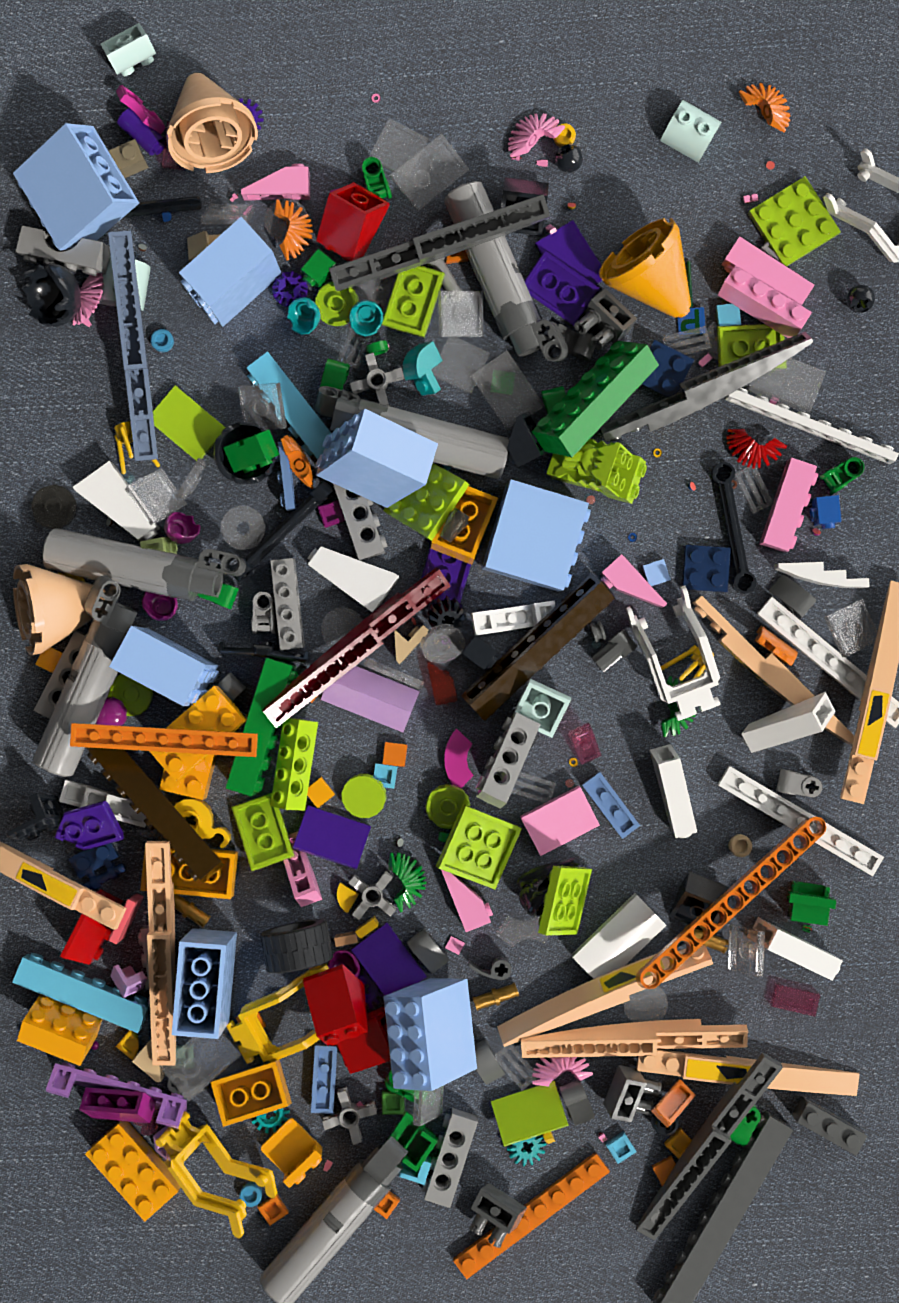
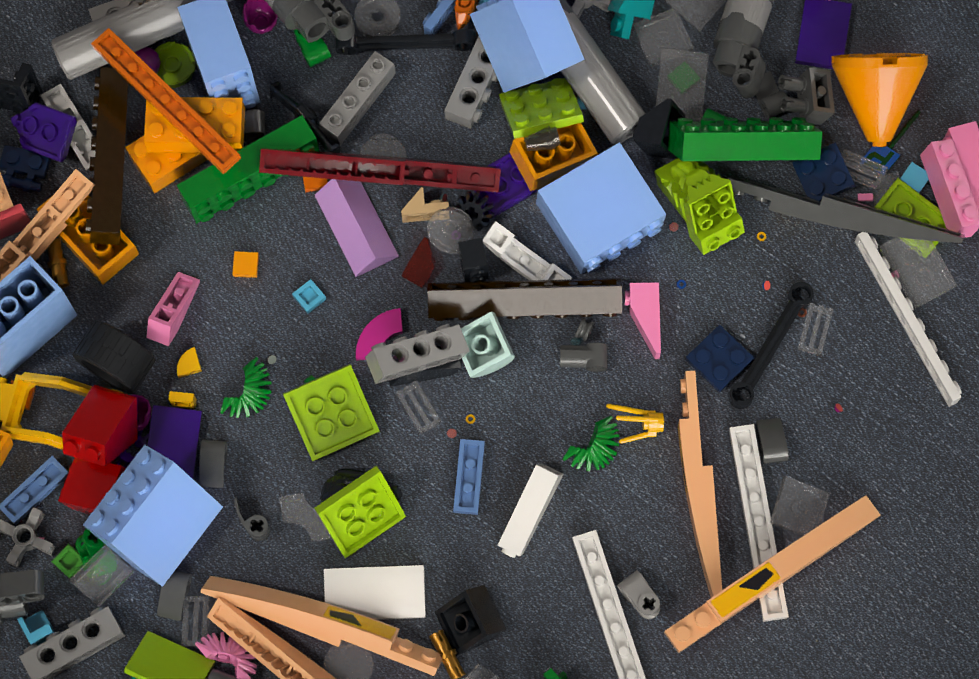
camera: 50 degrees right, 15 degrees down
yellow piece [174,798,231,848] -> none
lime tile [231,793,295,871] -> none
light grey piece [252,592,276,634] -> none
lime brick [270,718,318,811] -> none
dark purple tile [293,806,371,870] -> none
white slope [308,547,400,613] -> none
magenta tile [318,500,346,528] -> none
medium nougat tile [334,931,359,947] -> none
lime tile [342,774,387,818] -> none
light grey pin [349,871,397,920] -> none
clear tile [364,657,424,690] -> none
green plate [382,1111,438,1172] -> none
orange tile [383,742,408,767] -> none
lime tile [426,784,471,829] -> none
bright pink slope [441,870,493,932] -> none
bright pink window [445,936,465,955] -> none
pearl gold pin [472,983,519,1011] -> none
bright pink tile [520,786,600,856] -> none
dark purple tile [525,251,600,326] -> none
clear pink slope [568,723,601,765] -> none
white piece [626,585,720,721] -> none
orange beam [636,817,827,989] -> none
light blue tile [642,559,671,586] -> none
red hair [727,429,787,469] -> none
tan tile [729,834,752,857] -> none
white slope [742,692,835,753] -> none
orange slope [755,626,798,666] -> none
bright pink brick [759,458,818,553] -> none
white slope [774,562,869,588] -> none
blue brick [810,495,842,529] -> none
green piece [819,457,864,495] -> none

